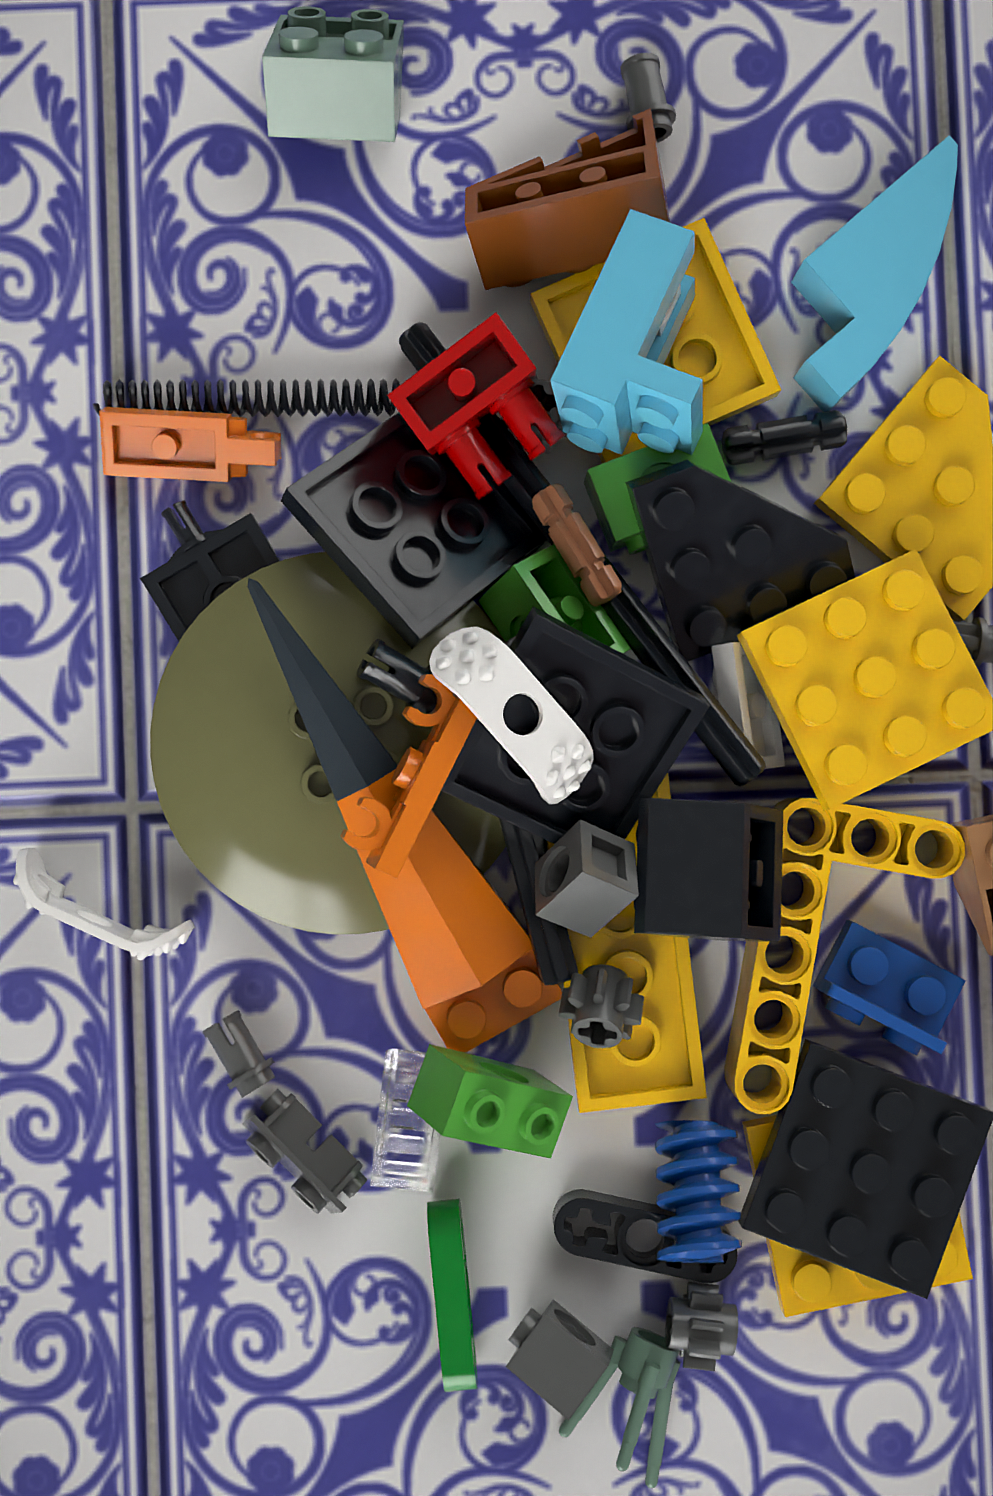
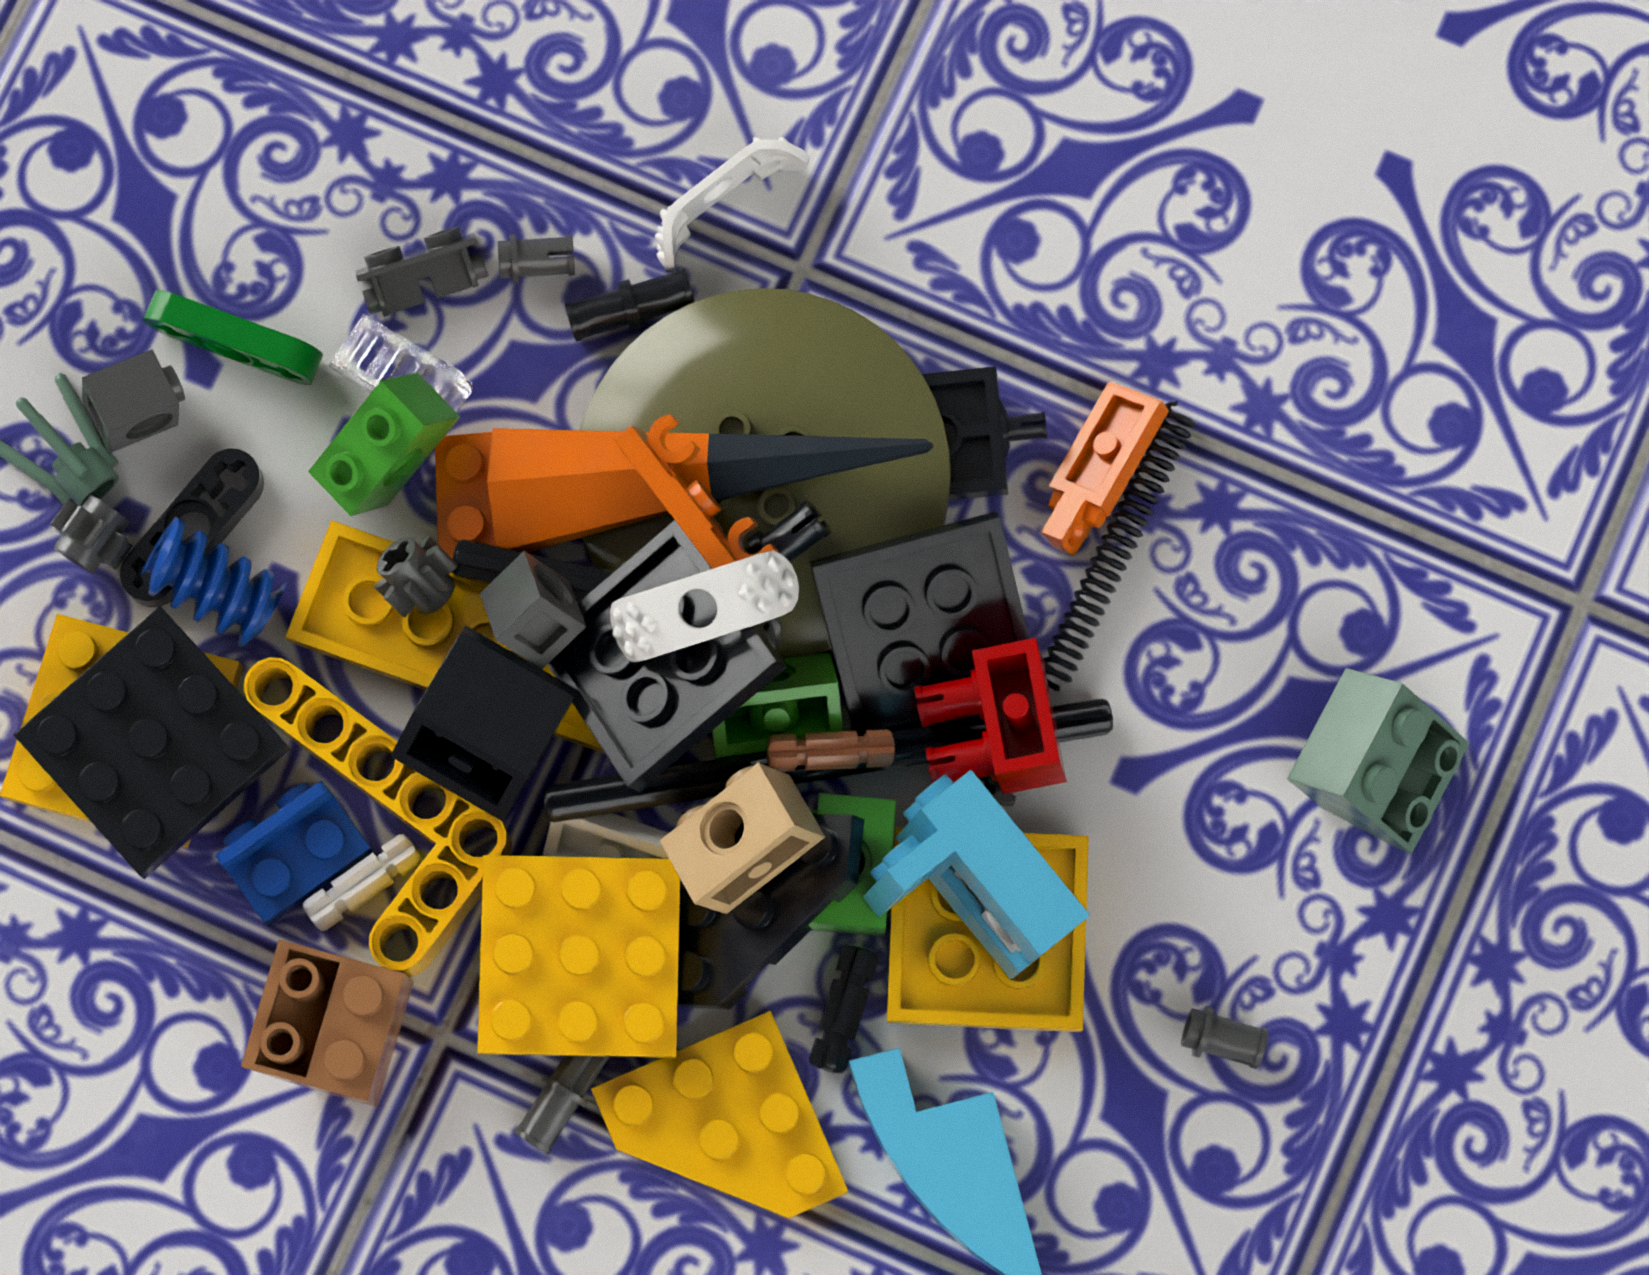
camera: 120 degrees right, 10 degrees down
dark orange wedge [465,108,670,290] -> none
none -> white axle [303,834,422,931]
none -> black pin [565,268,695,342]
none -> tan brick [659,763,825,914]

